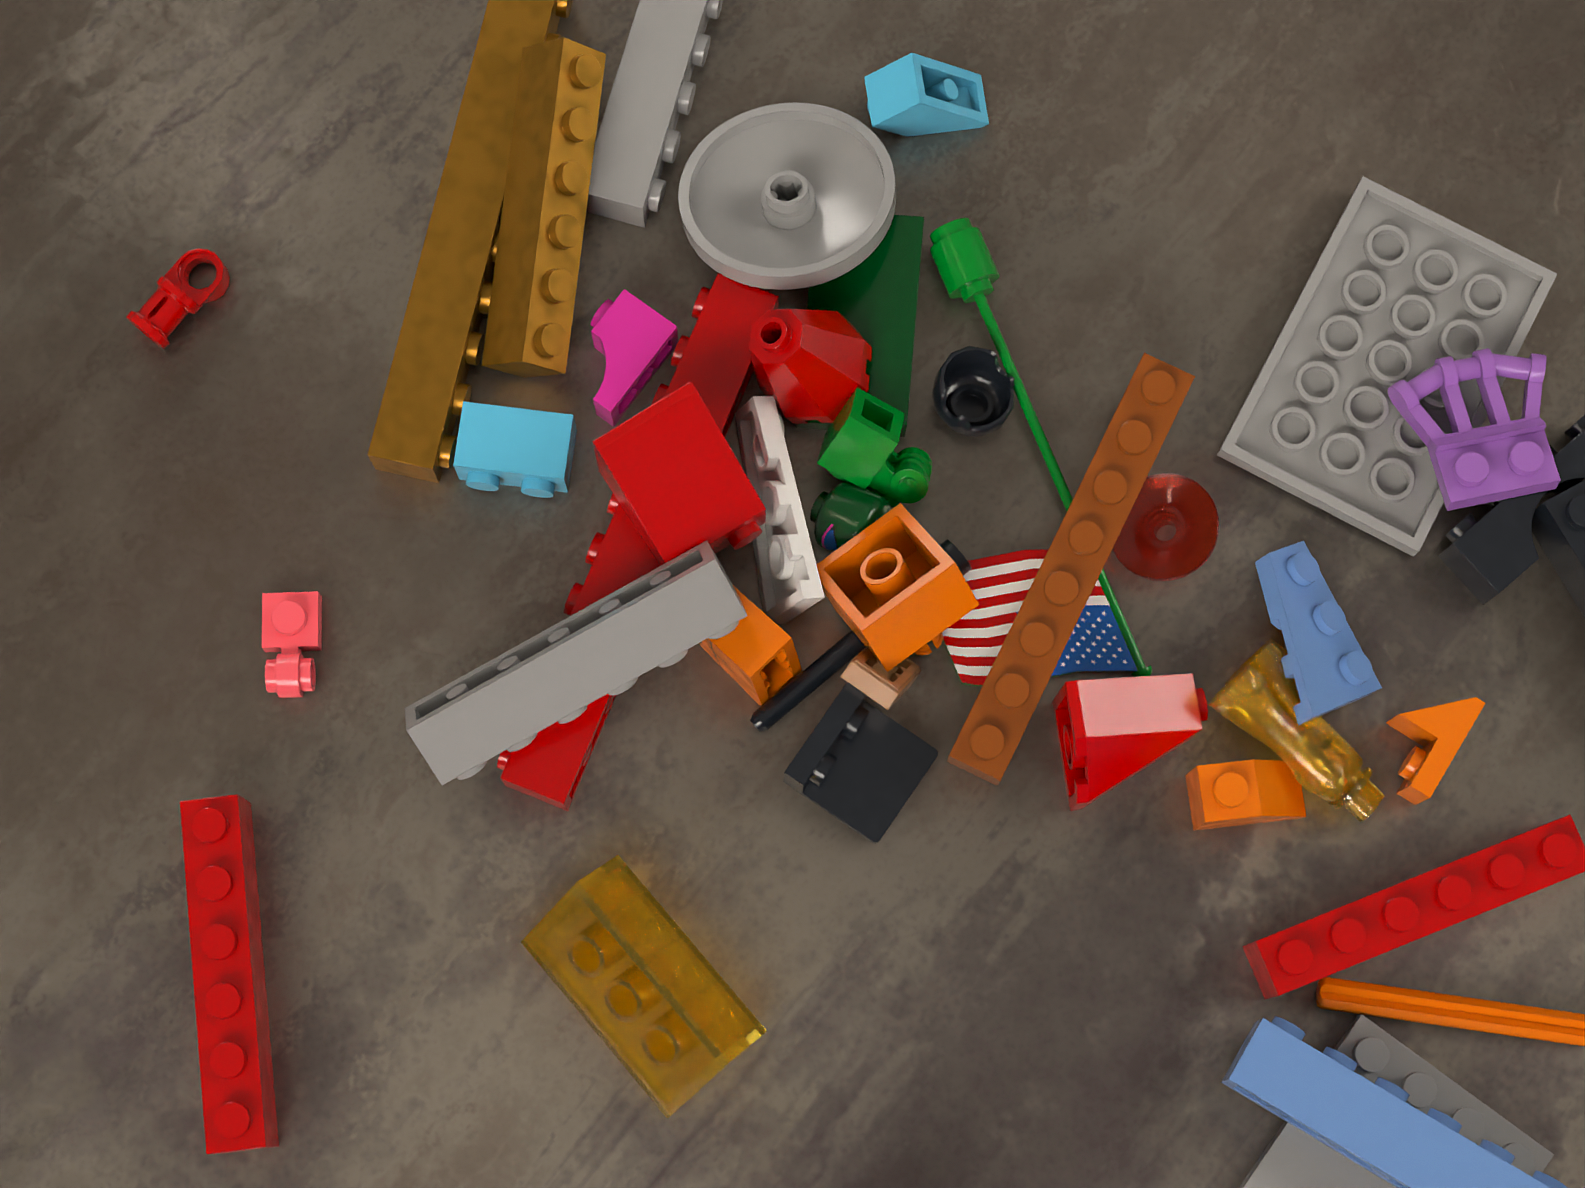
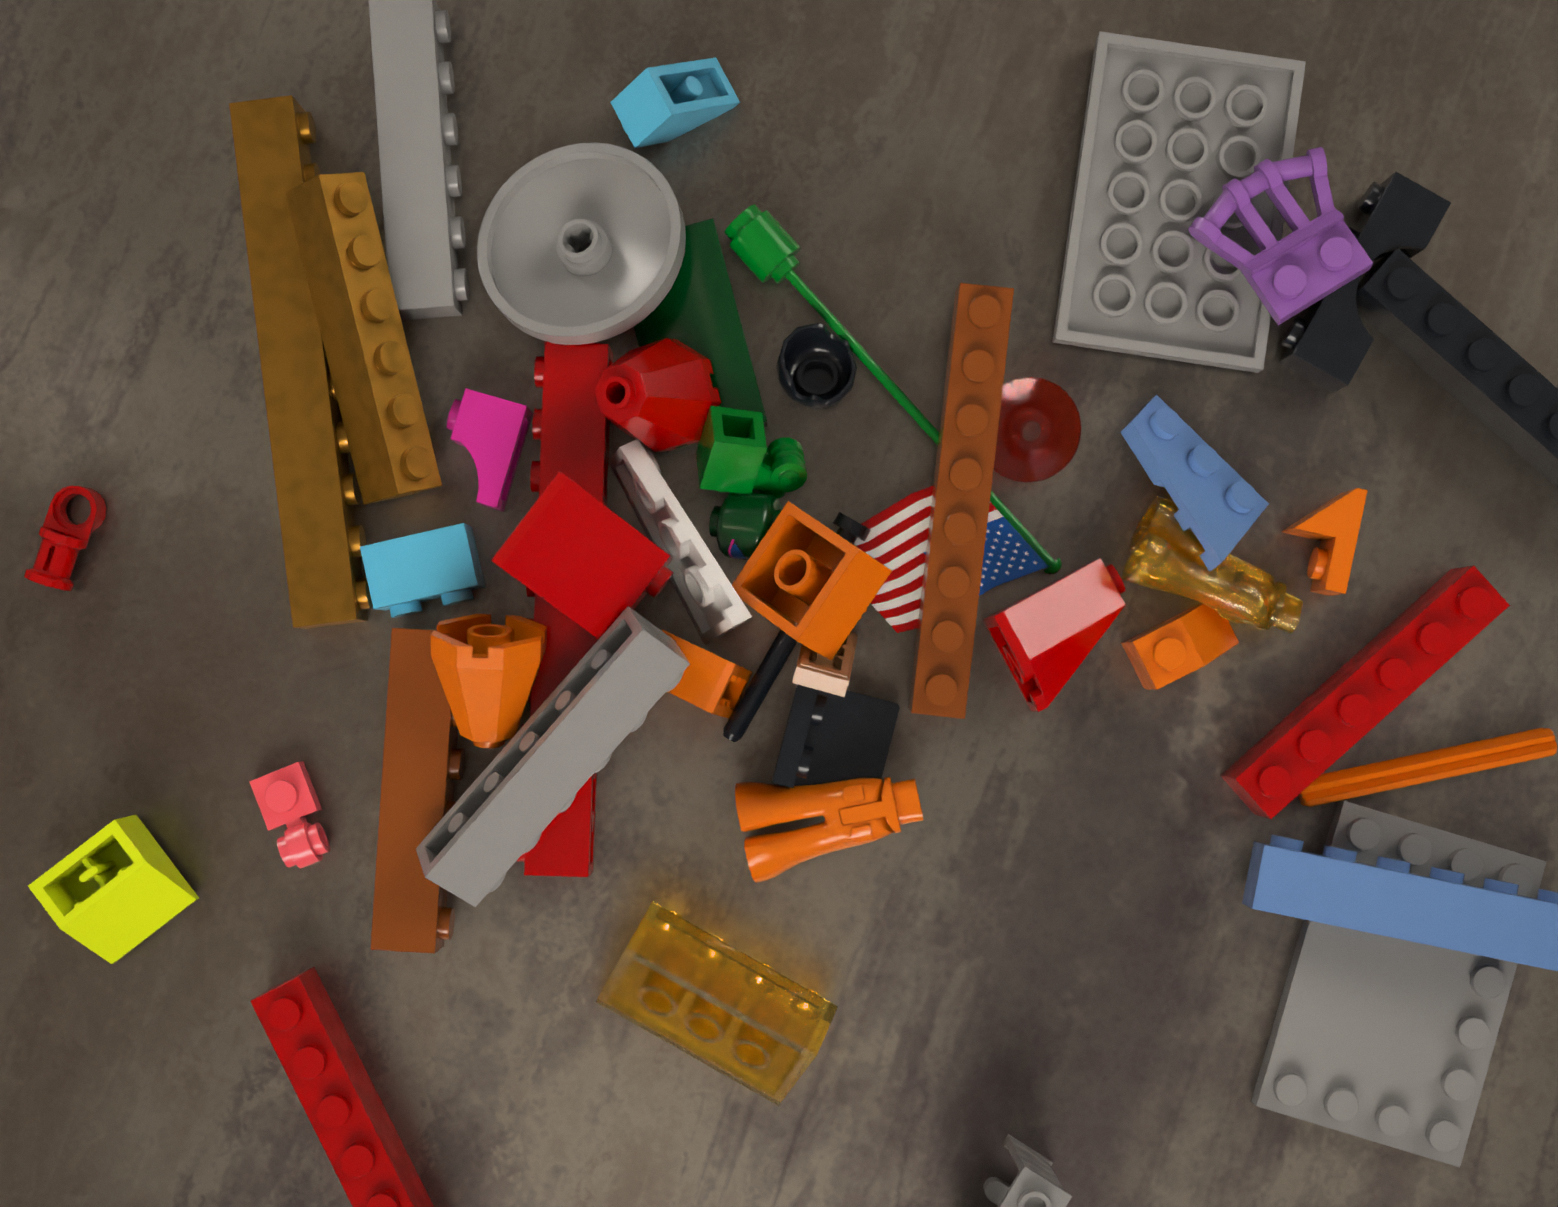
camera: 20 degrees left, 10 degrees up
none -> neon yellow slope [28,815,199,964]
none -> dark orange brick [370,628,465,954]
none -> orange cone [431,614,547,749]
none -> orange piece [735,777,924,883]

